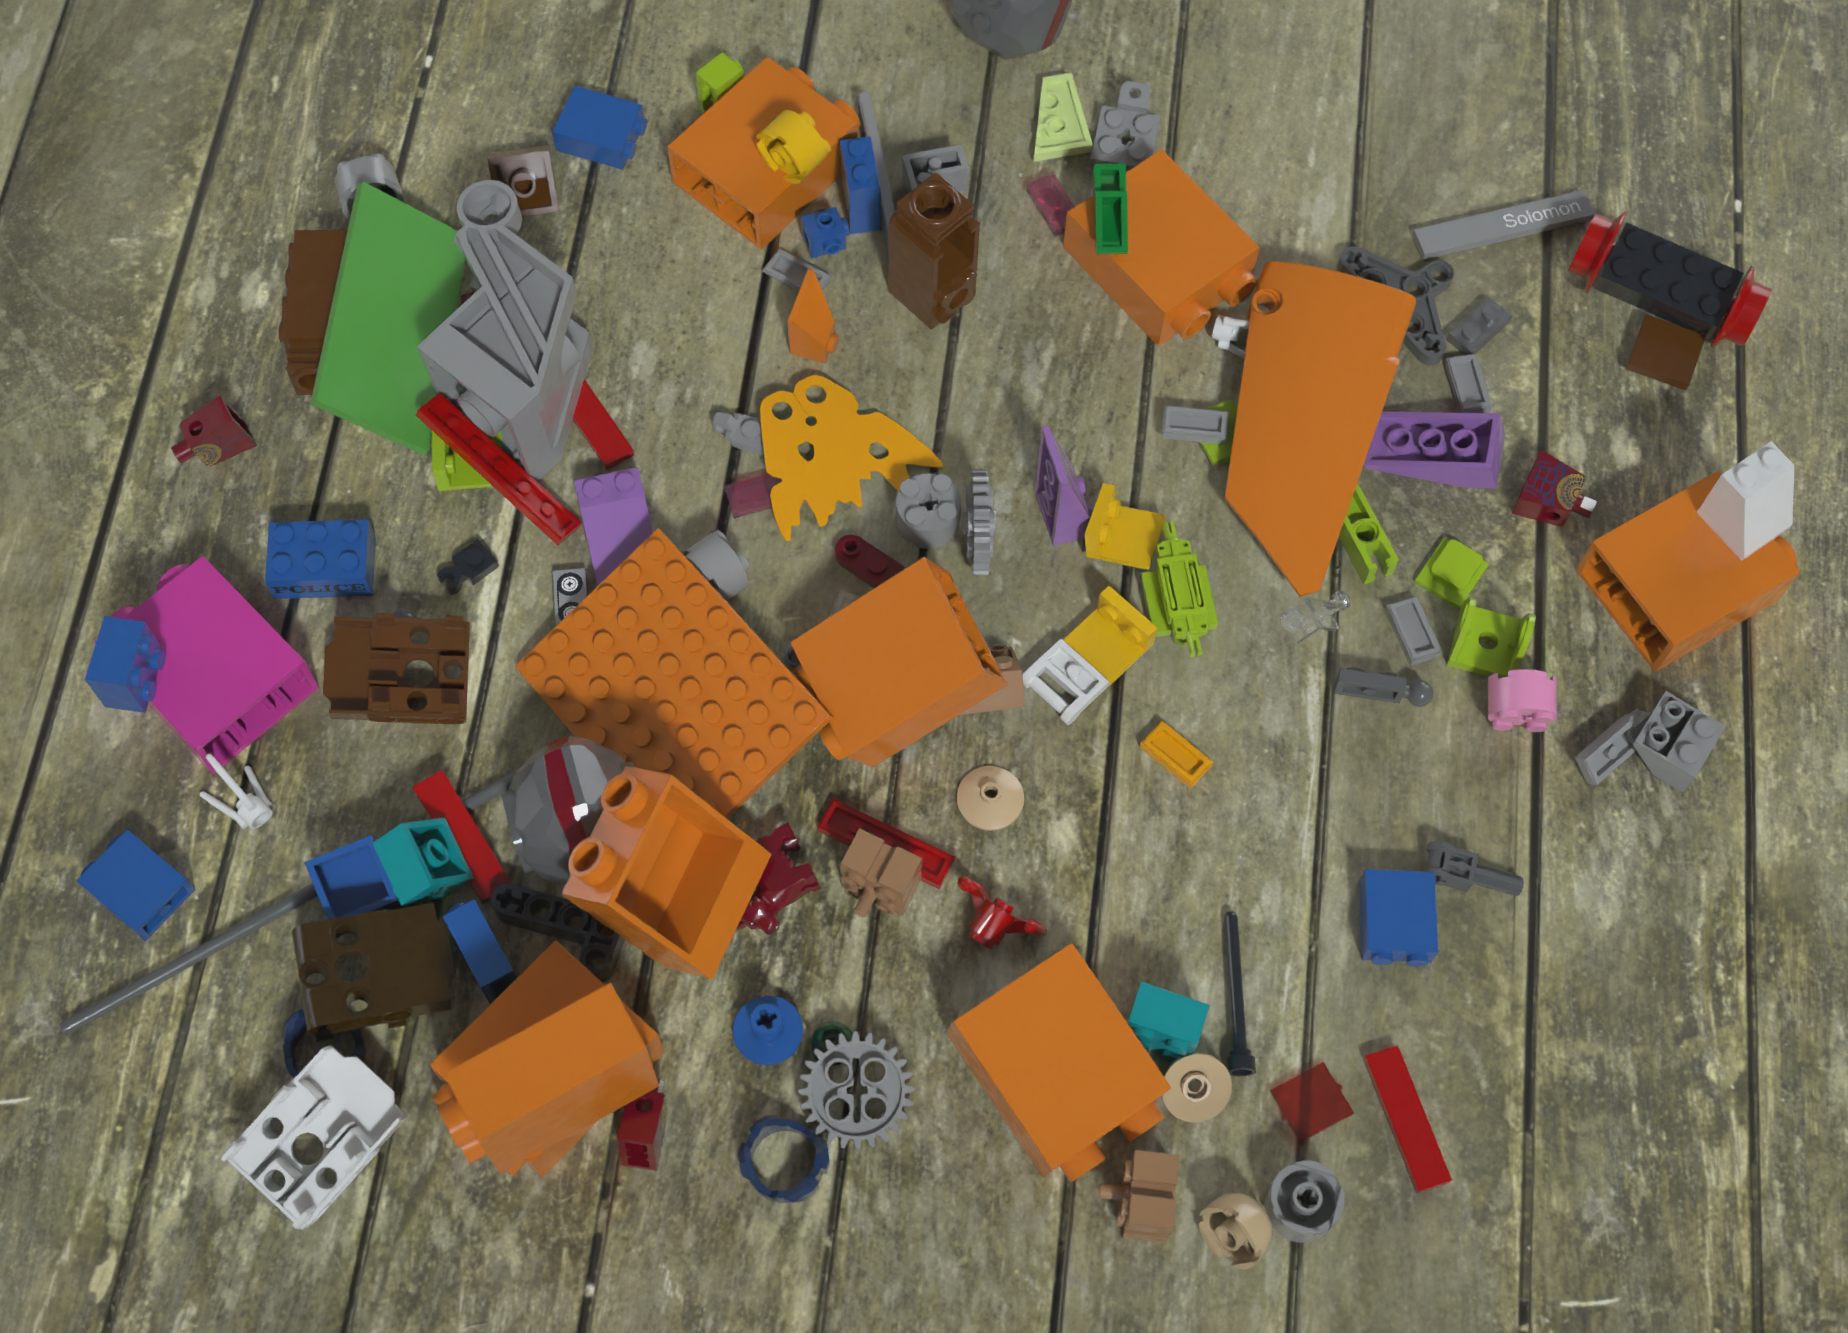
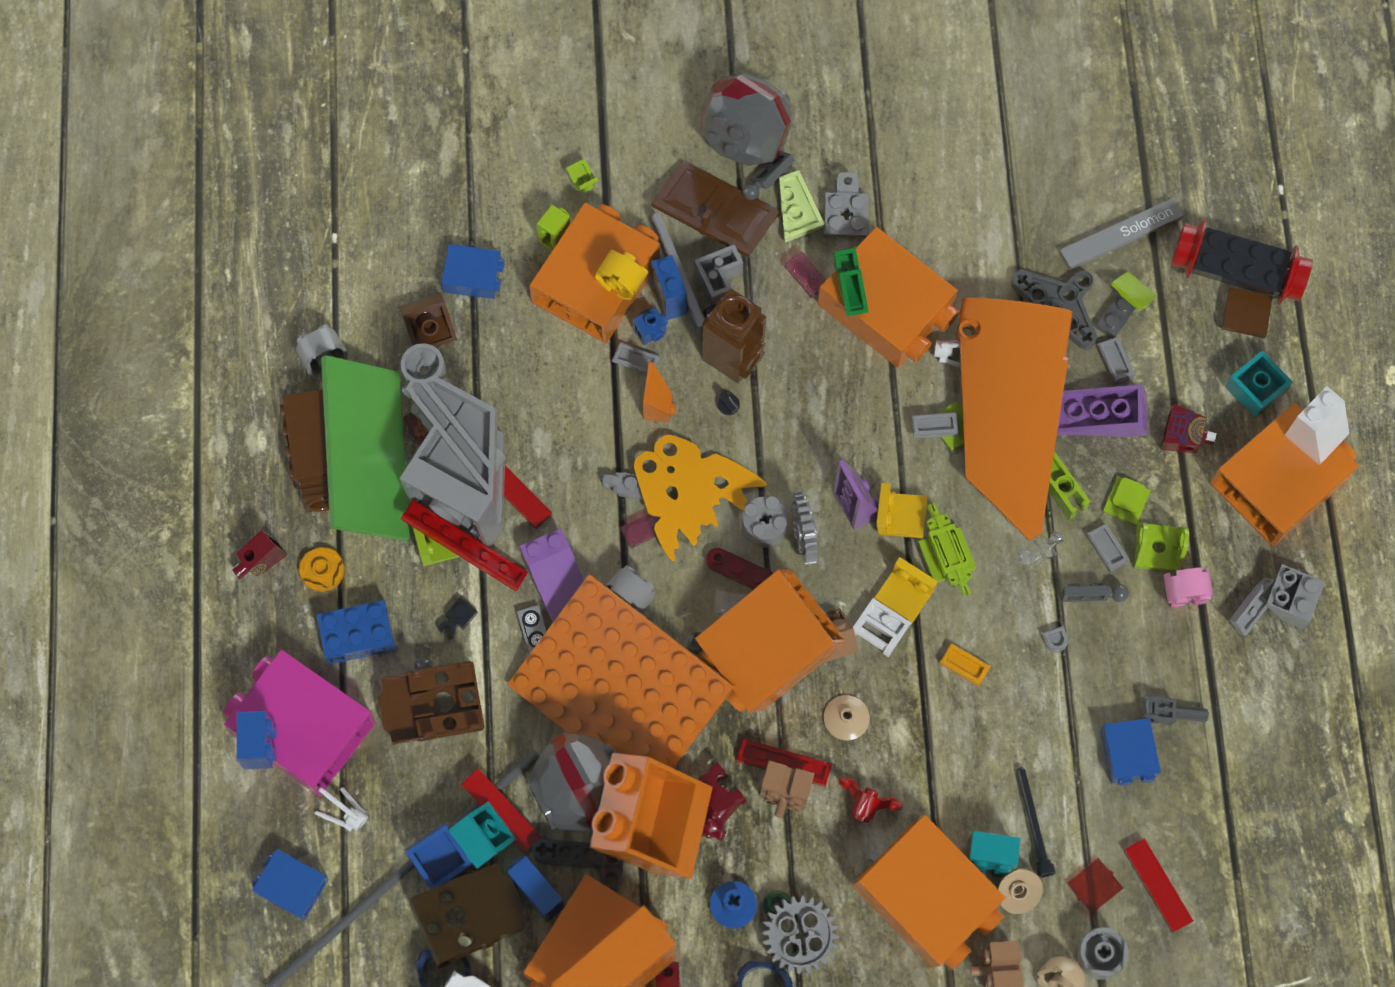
camera: 10 degrees left, 5 degrees up
none -> light orange tile [299,547,345,592]
none -> lime bracket [565,158,599,193]
none -> reddish brown door [651,160,781,258]
none -> black plate [718,391,740,416]
none -> dark grey plate [743,152,795,200]
none -> light grey tile [1041,626,1068,653]
none -> lime piece [1111,271,1157,311]
none -> teal brick [1225,350,1293,418]

